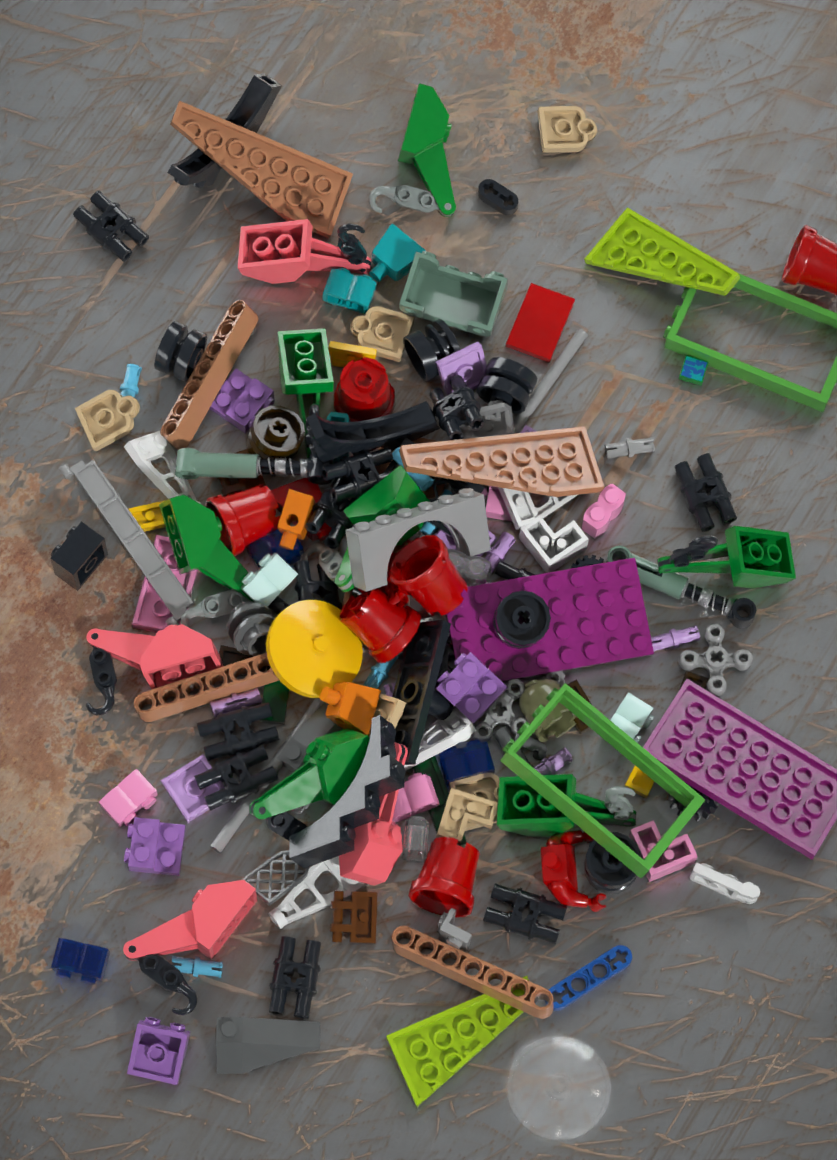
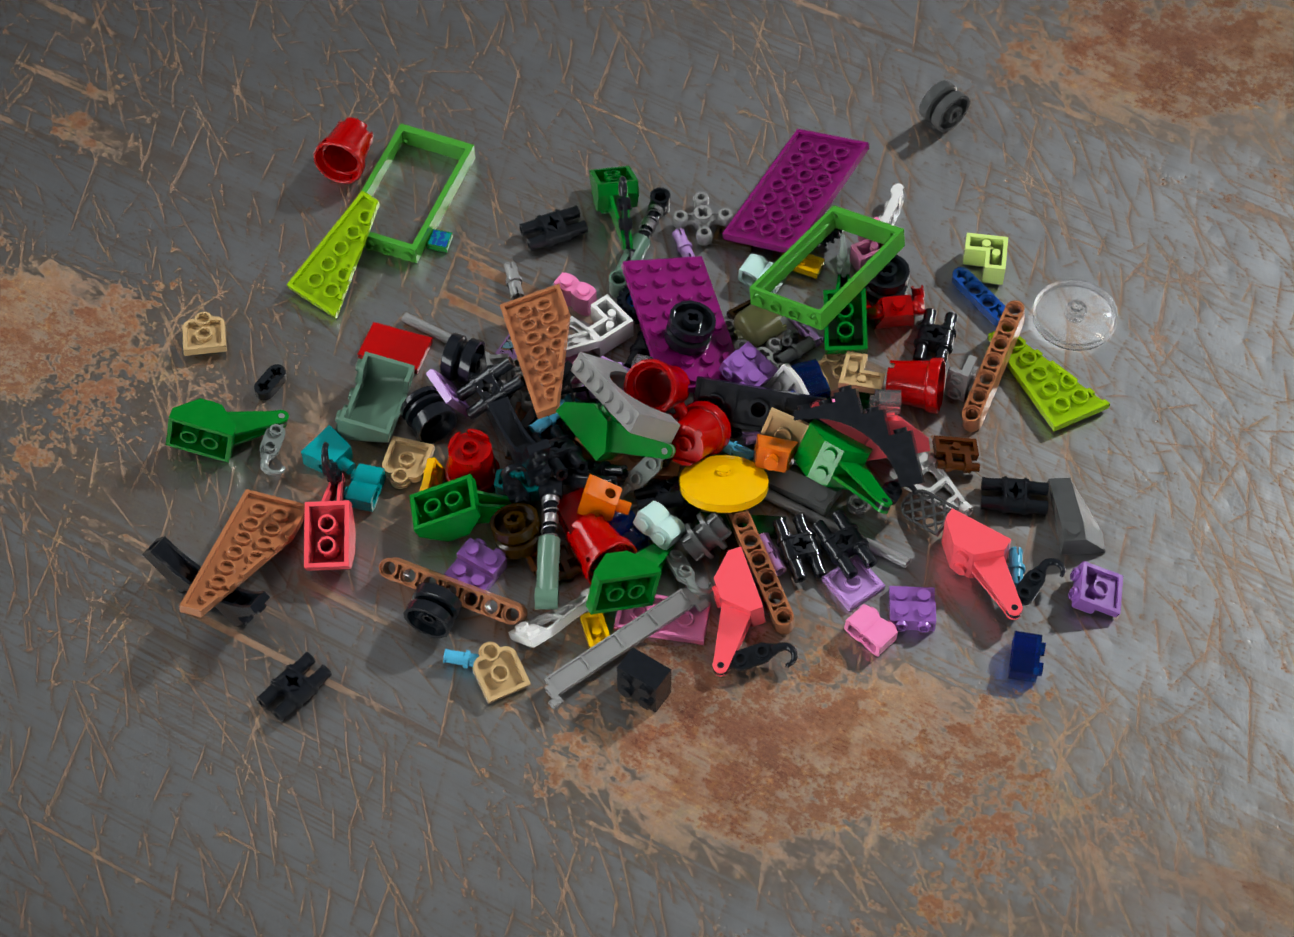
camera: 90 degrees left, 15 degrees down
none -> yellowish green brick [963,233,1008,285]

